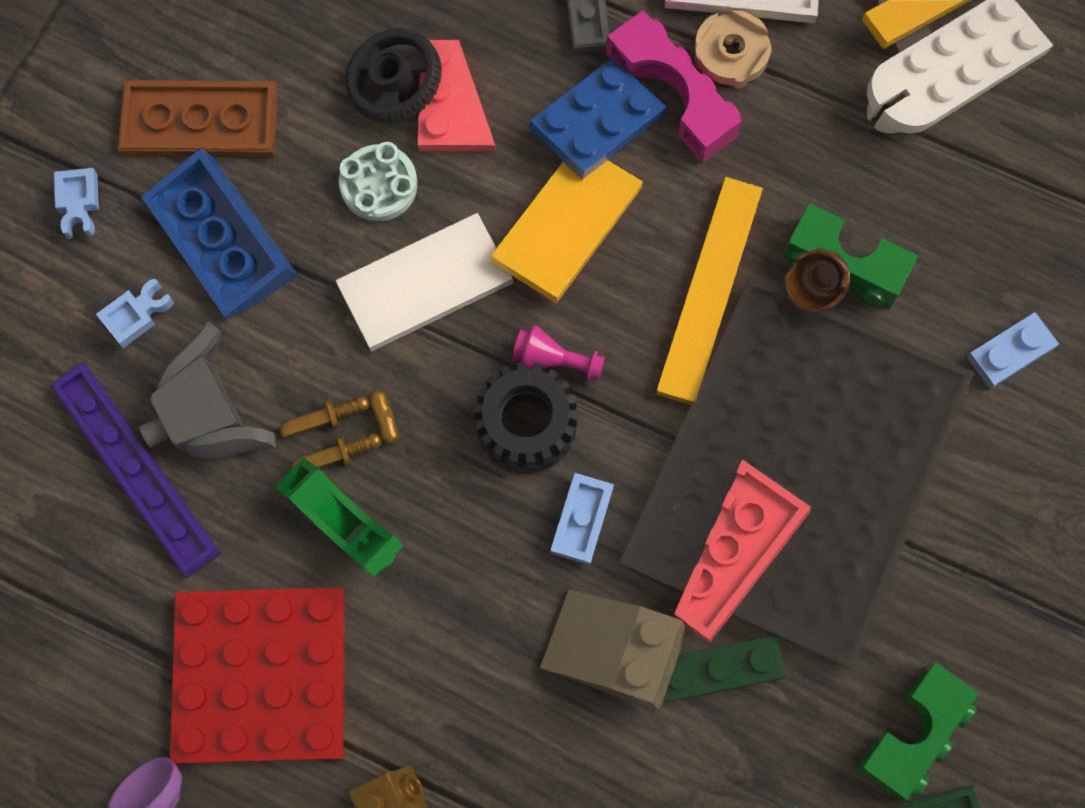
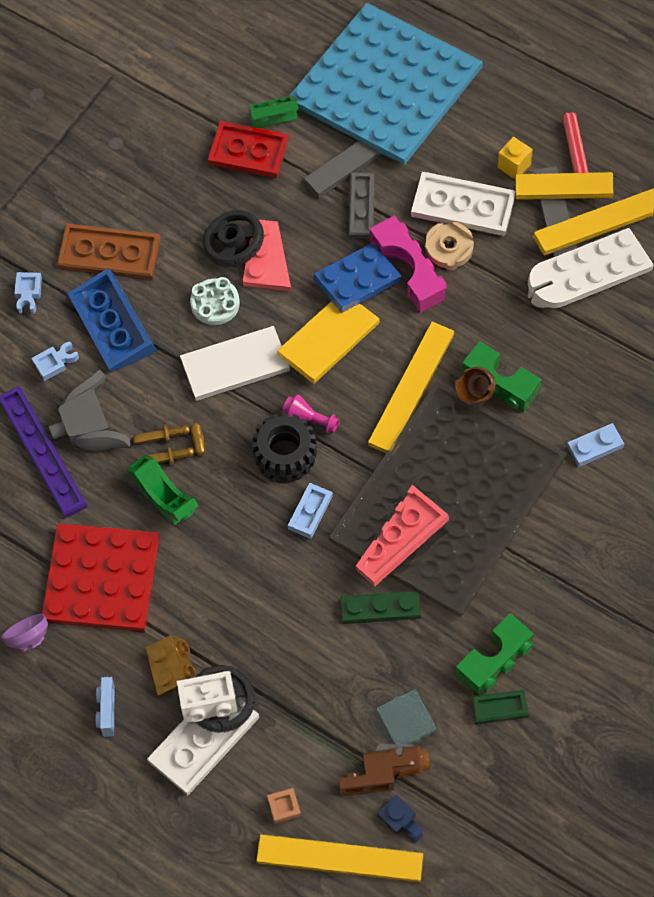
camera: 10 degrees right, 10 degrees down
dark tan slope [540,590,687,711] -> none

